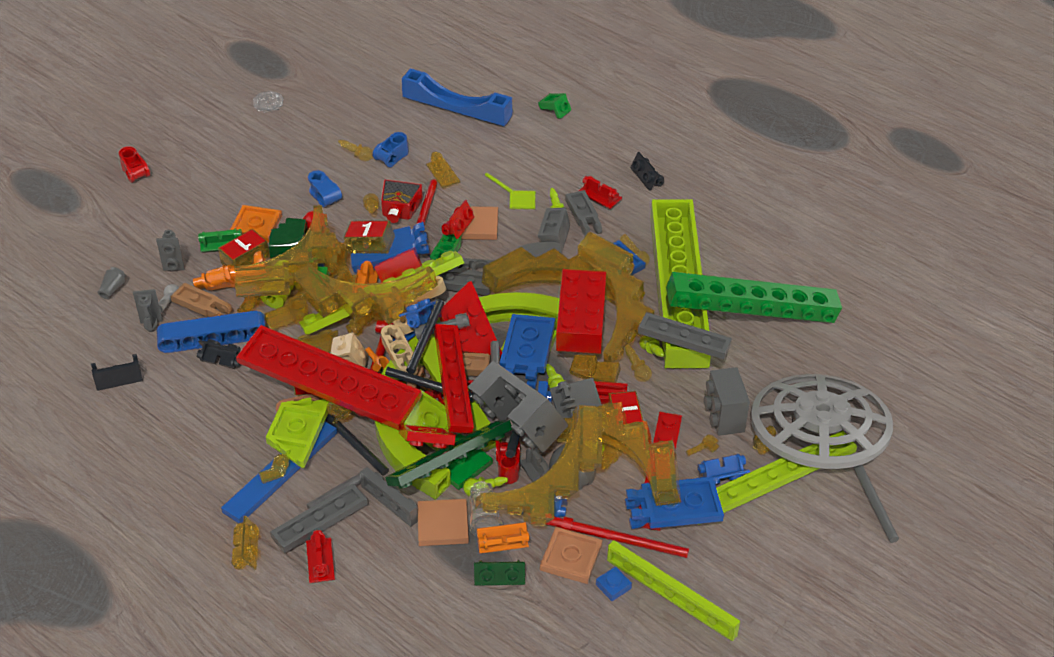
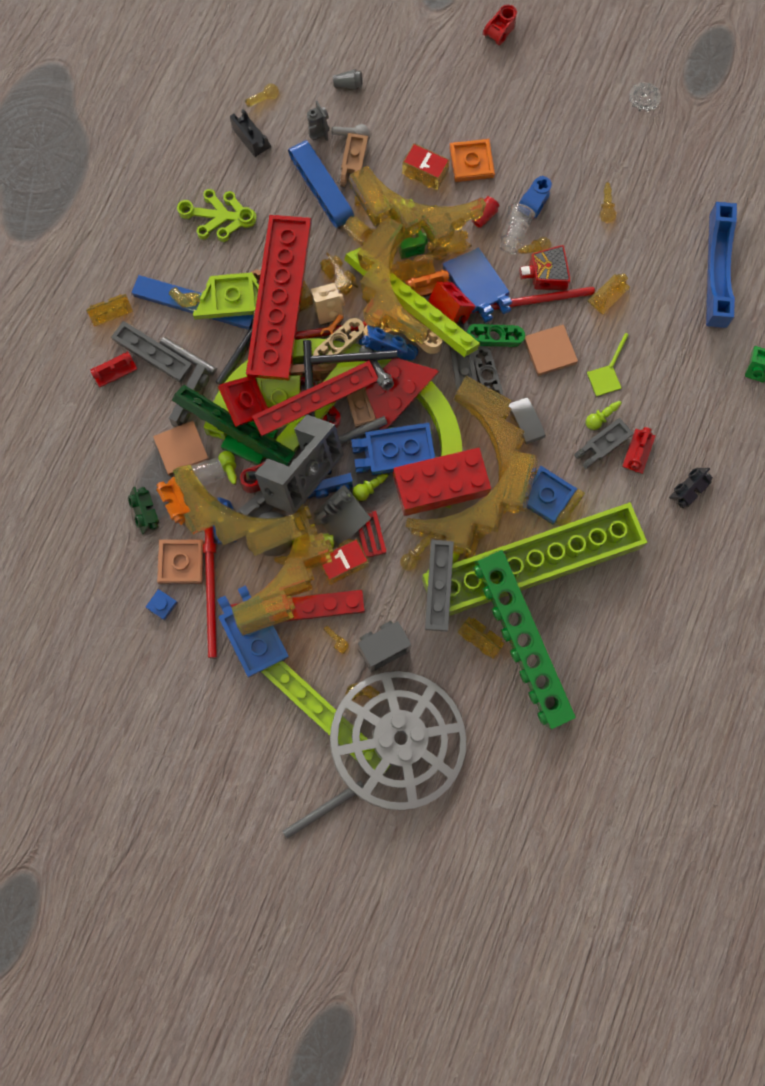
camera: 70 degrees right, 30 degrees up
dark grey hinge [156,229,185,271] -> none
orange piece [193,251,269,291] -> none
black hinge [197,339,241,369] -> none
green hinge [198,228,242,252] -> none
dark green piece [269,218,307,262] -> none
brick [344,220,395,253] -> none
blue piece [372,132,409,167] -> none
red hinge [441,200,475,239] -> none
dark grey hinge [538,208,570,251] -> none
clear yellow slope [569,355,621,383] -> none
lime tile [607,540,740,641] -> none
blue hinge [697,454,750,484] -> none
none -> lime plant [177,189,257,242]
none -> clear yellow bar [245,83,279,107]
none -> clear yellow hinge [457,617,505,659]
none -> clear plant [500,204,535,254]

